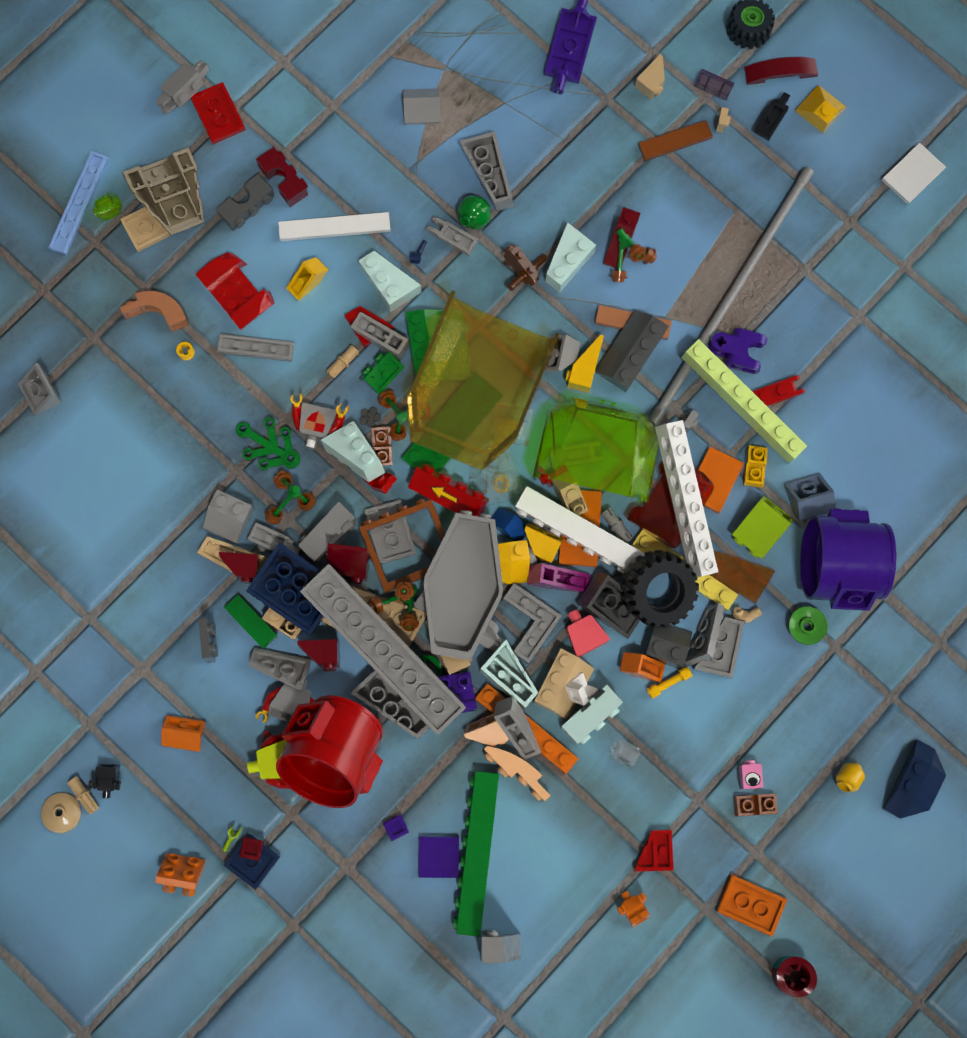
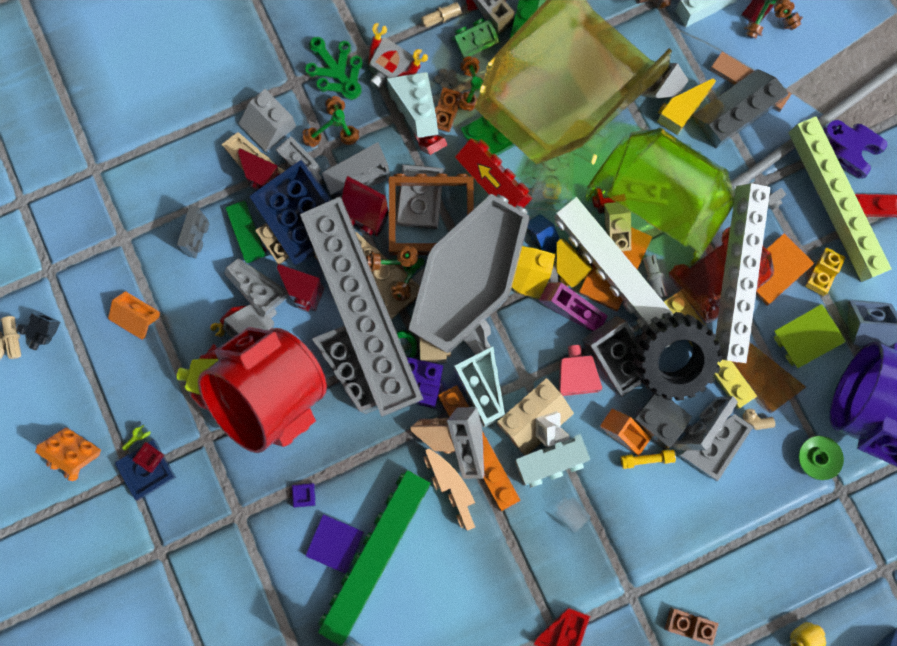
camera: 30 degrees right, 0 degrees up
light grey plate [503,583,562,664] -> none
bright pink brick [738,760,763,790] -> none

